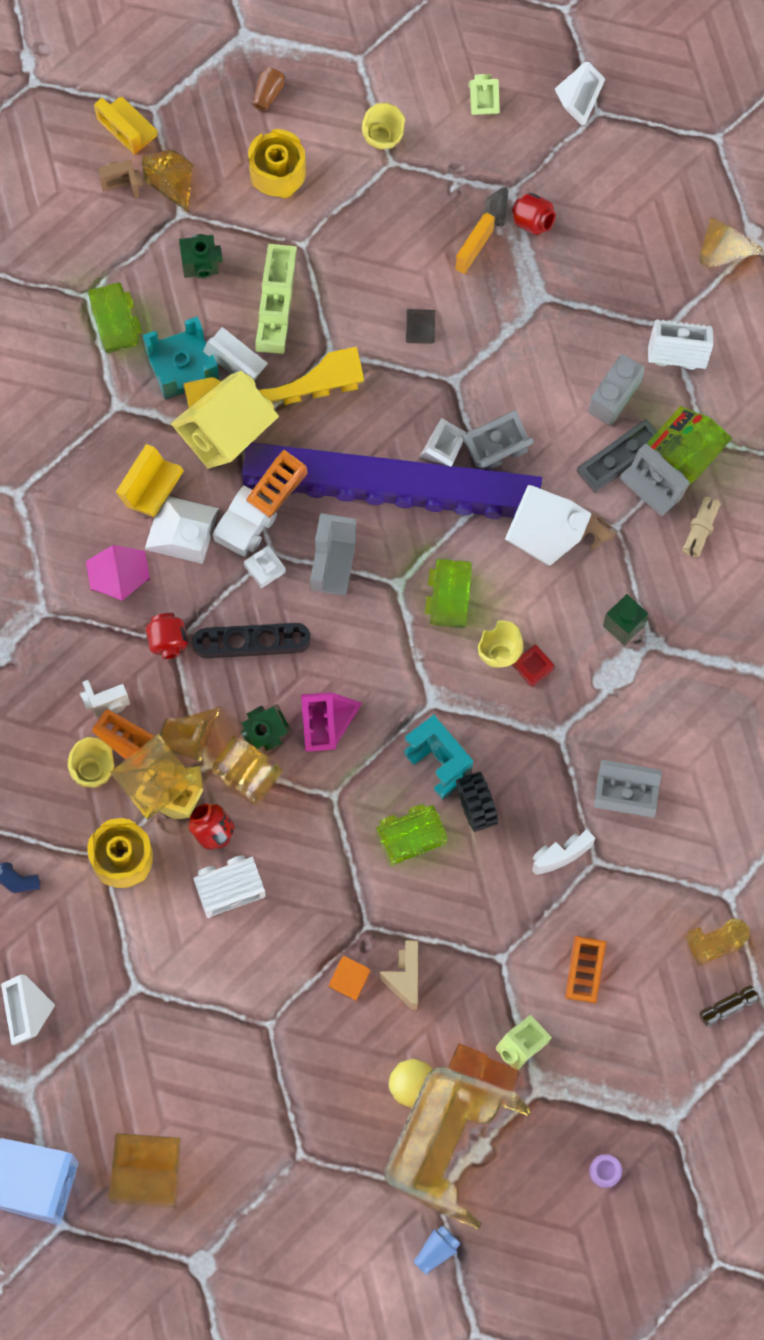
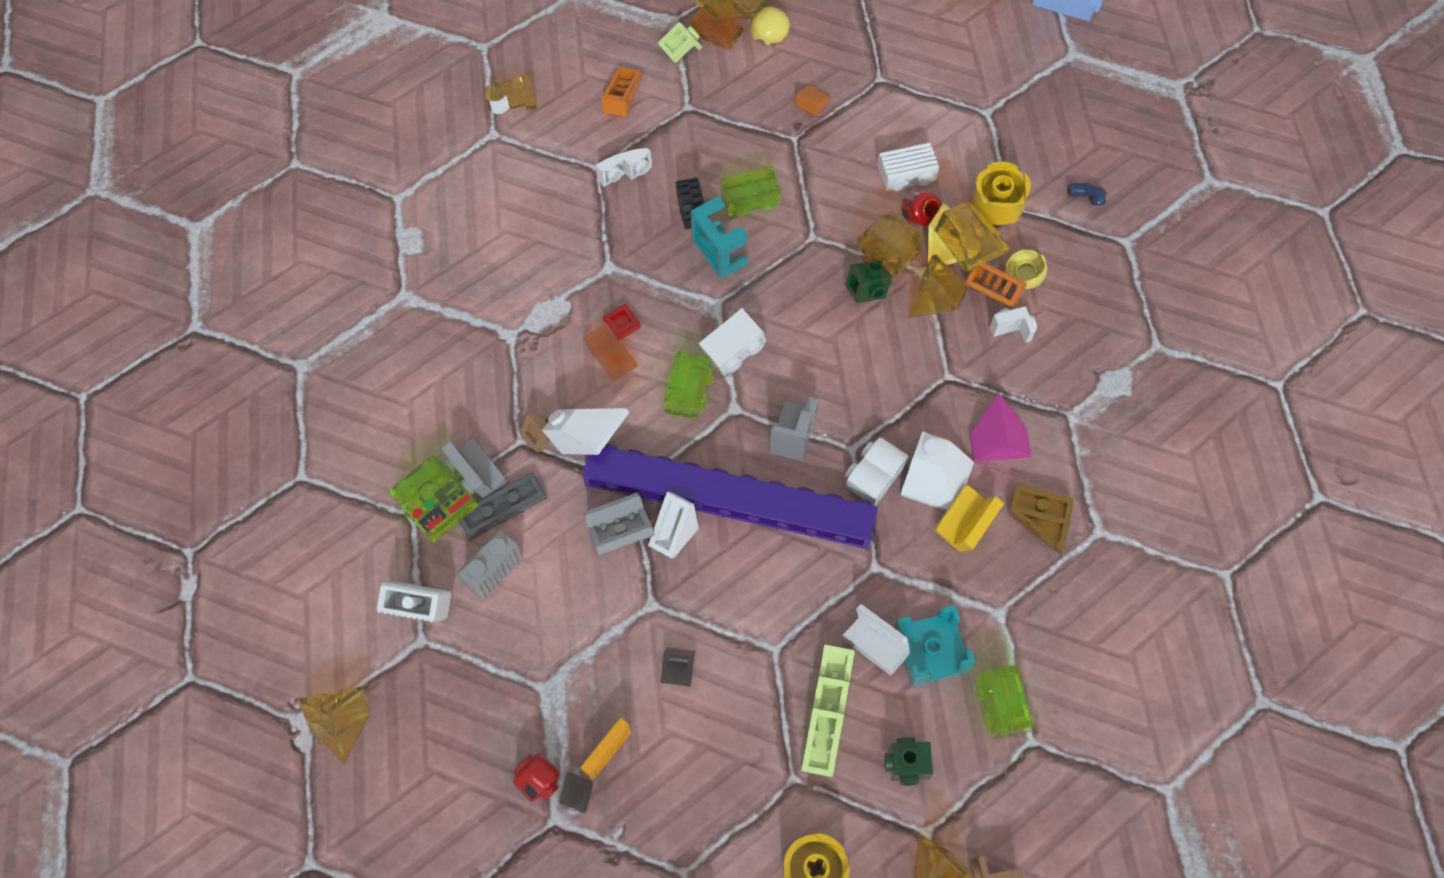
camera: 170 degrees left, 5 degrees down
white slope [1,975,55,1045] -> none
red head [145,613,188,660] -> none
light yellow slope [170,370,279,469] -> none
yellow arch [183,346,364,408] -> none
black beam [192,623,311,658] -> none
white tile [244,546,286,589] -> none
orange slope [246,450,307,518] -> none
dark pink slope [301,692,362,752] -> none
tan slope [380,941,418,1010] -> none
light yellow hair [478,620,523,668] -> none
light grey bracket [593,760,662,818] -> none
dark green brick [603,594,649,646] -> none
tan pin [682,497,721,558] -> none
dark brown axle [699,985,759,1027] -> none
none -> clear orange slope [583,323,638,381]
none -> white brick [699,308,767,376]
none -> pearl gold wing [1009,484,1074,554]

